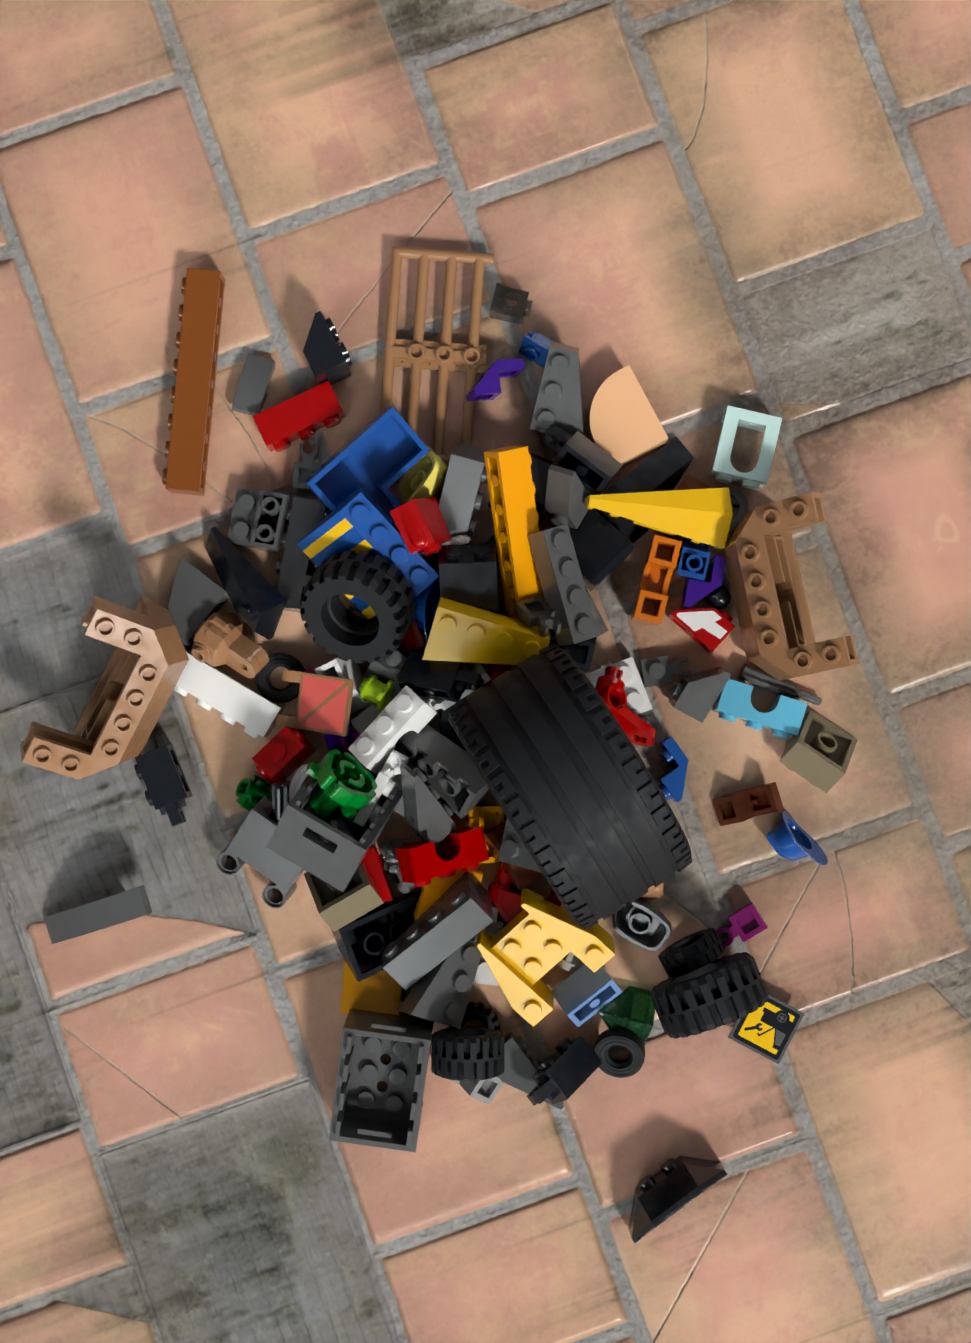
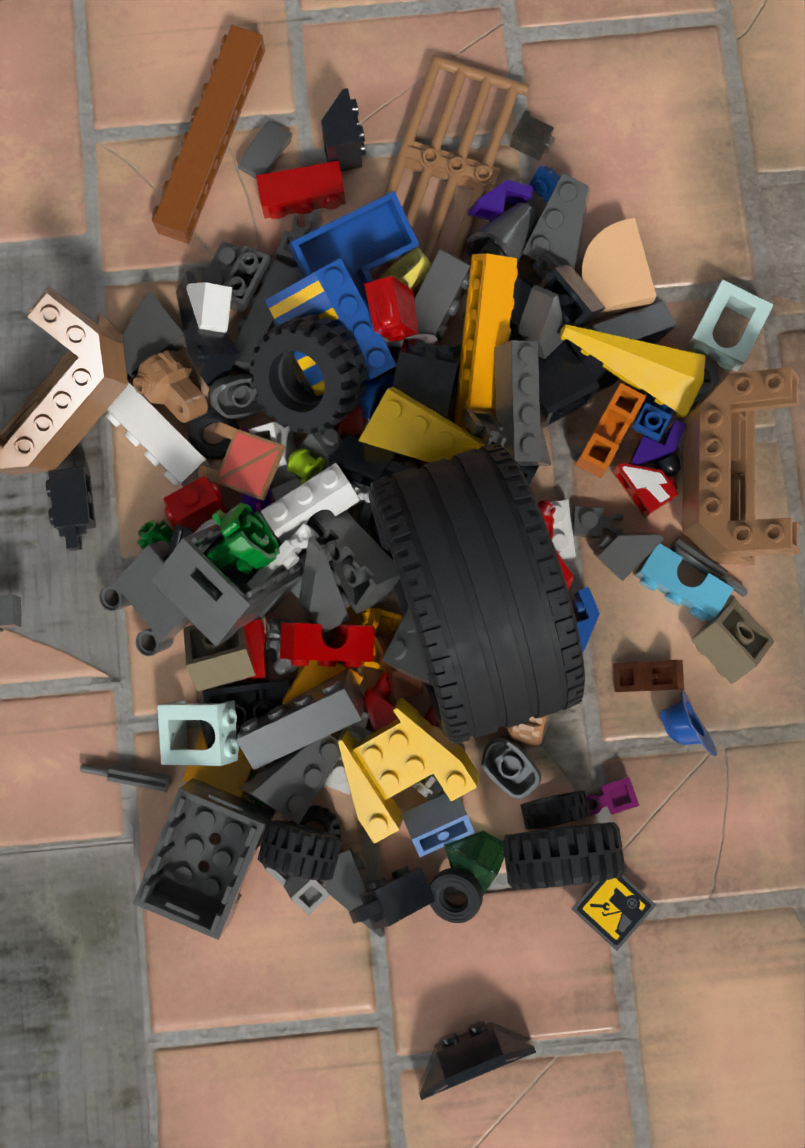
camera: 10 degrees right, 5 degrees down
none -> dark grey axle [80,763,171,793]
none -> light aqua panel [157,701,239,766]
none -> white slope [186,282,232,333]
none -> dark grey piece [208,374,266,419]
none -> dark grey cone [466,202,538,267]

